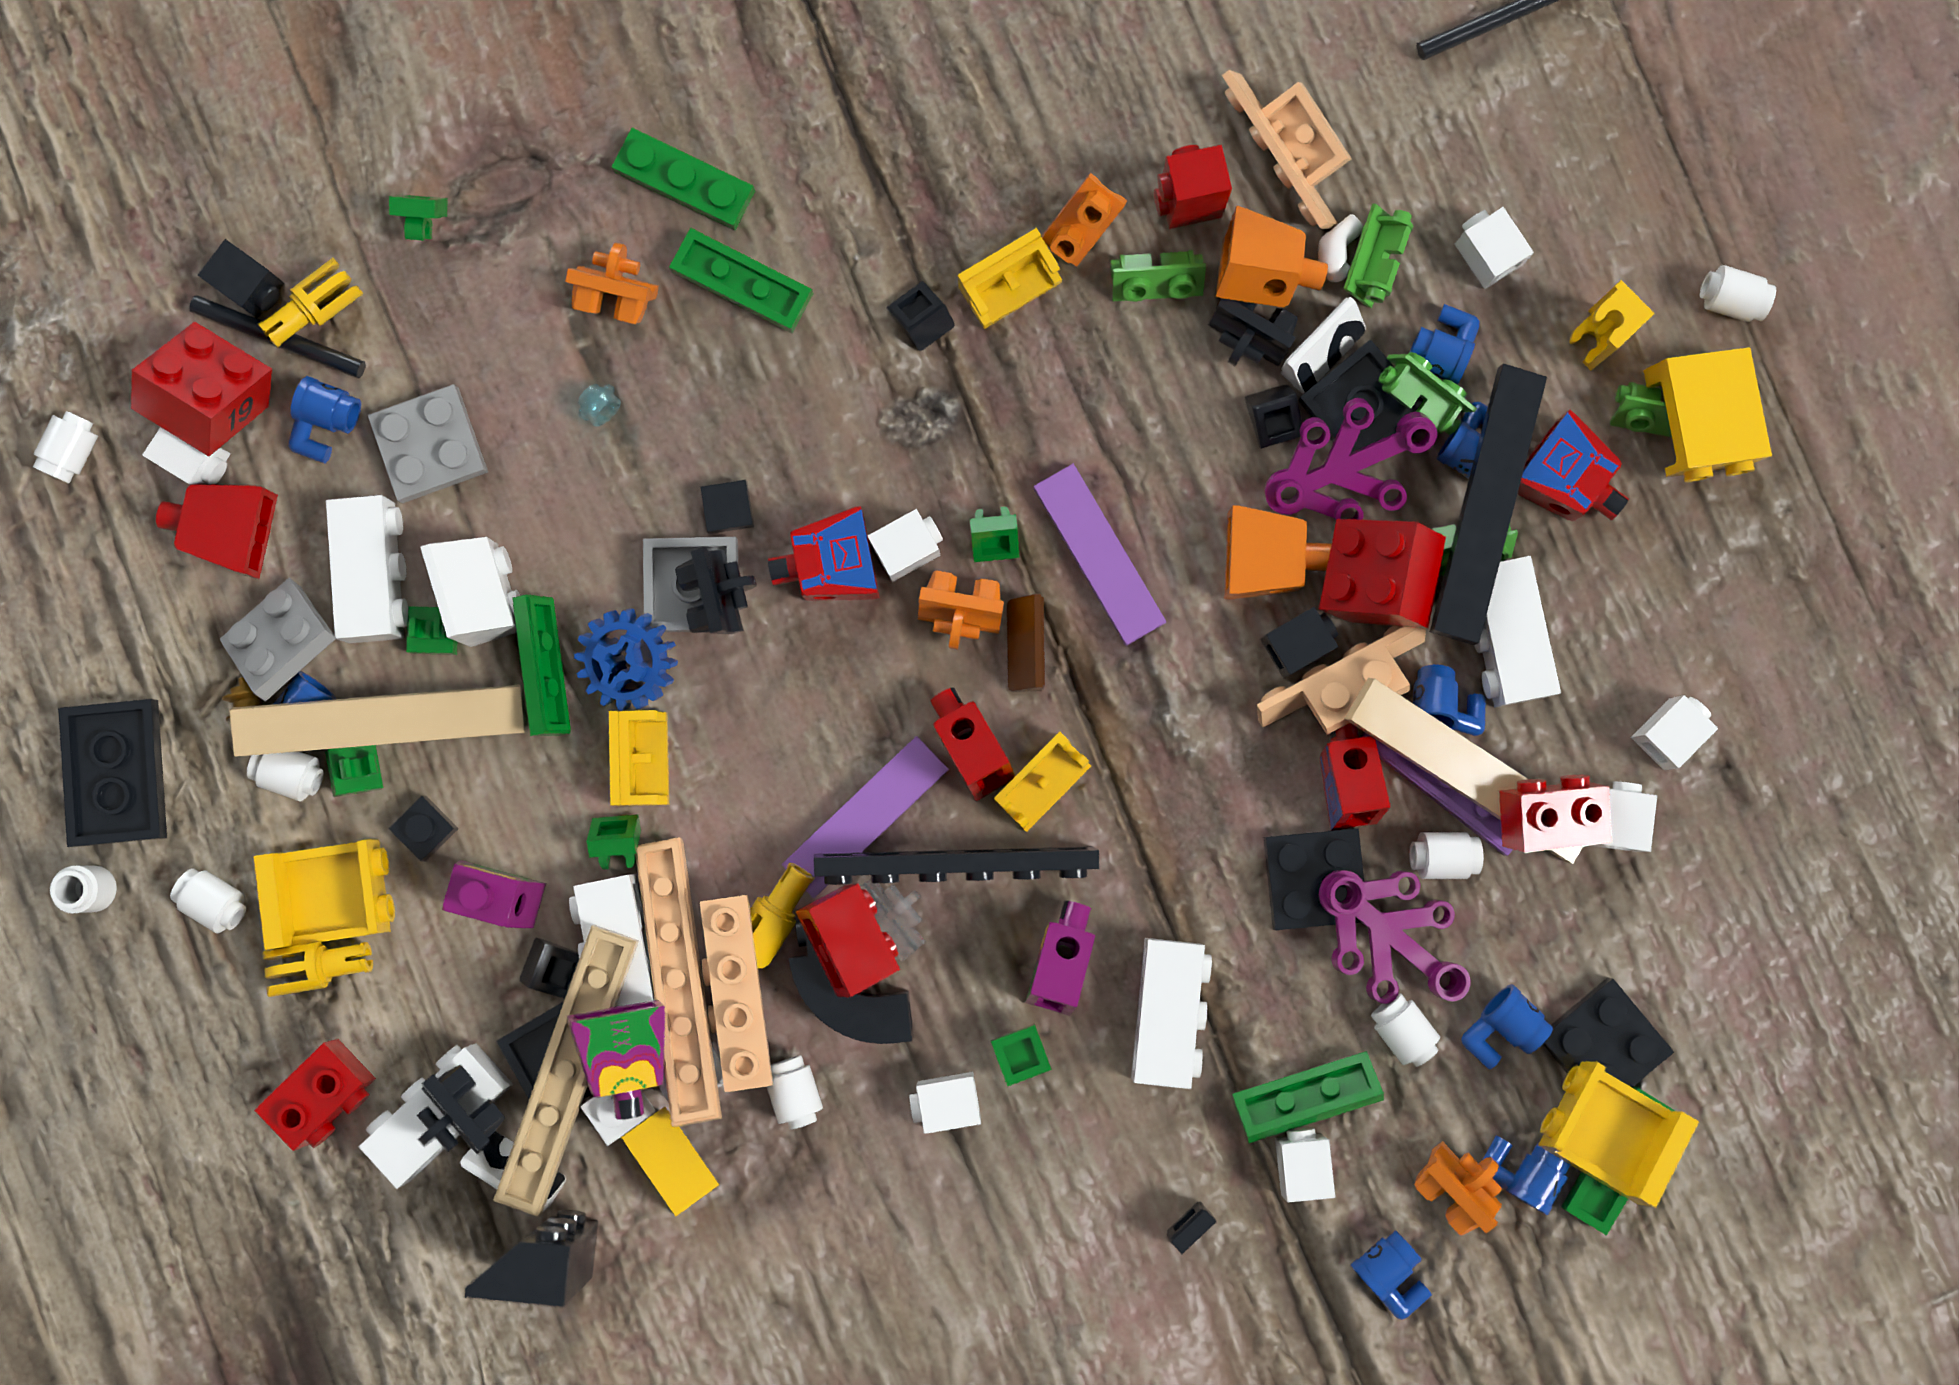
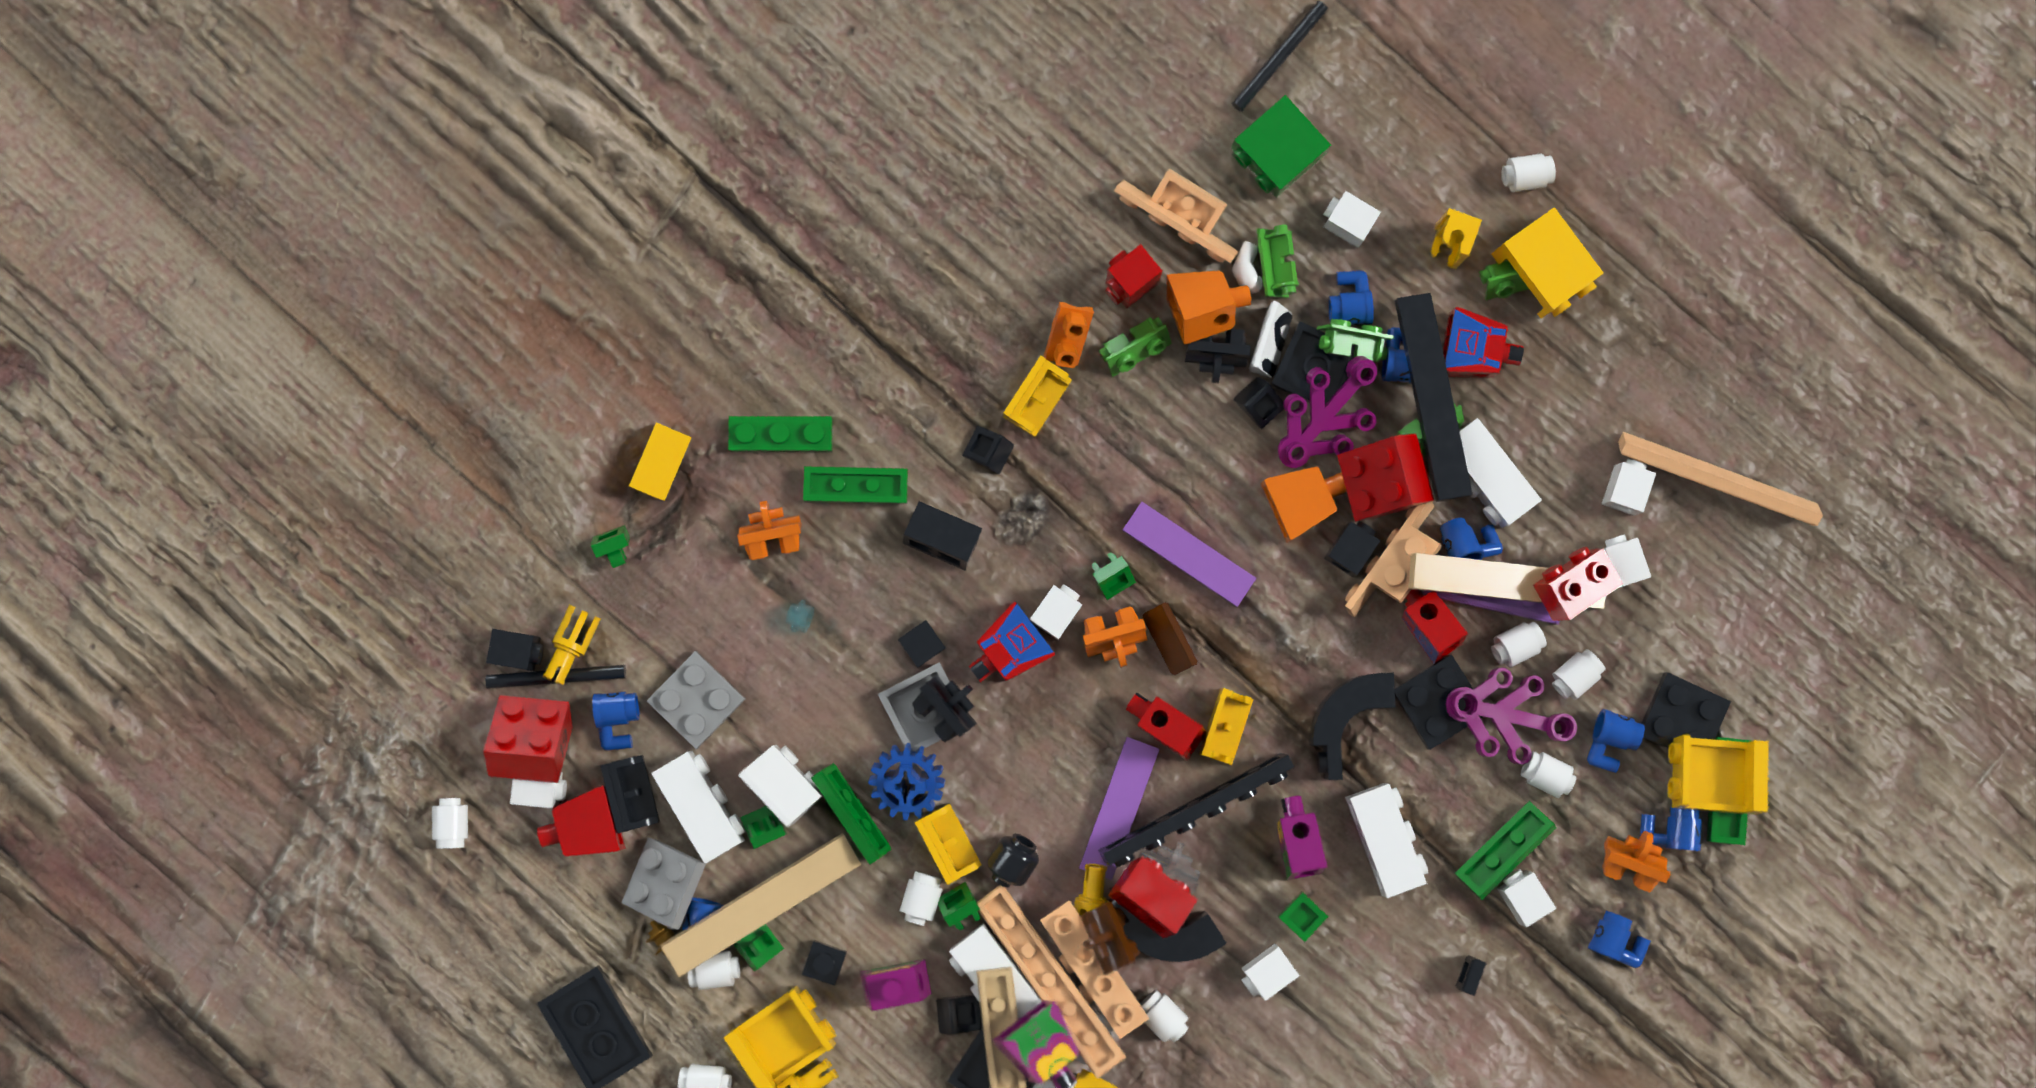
camera: 30 degrees left, 0 degrees up
none -> black hinge [600,755,660,834]
none -> yellow hinge [628,422,692,501]
none -> white brick [899,871,942,926]
none -> black hinge [902,501,982,571]
none -> black head [987,833,1039,888]
none -> reddish brown hips [1080,901,1139,976]
none -> green piece [1231,95,1331,198]
none -> black arch [1309,673,1396,780]
none -> white brick [1552,649,1606,700]
none -> light nougat tile [1618,432,1823,526]

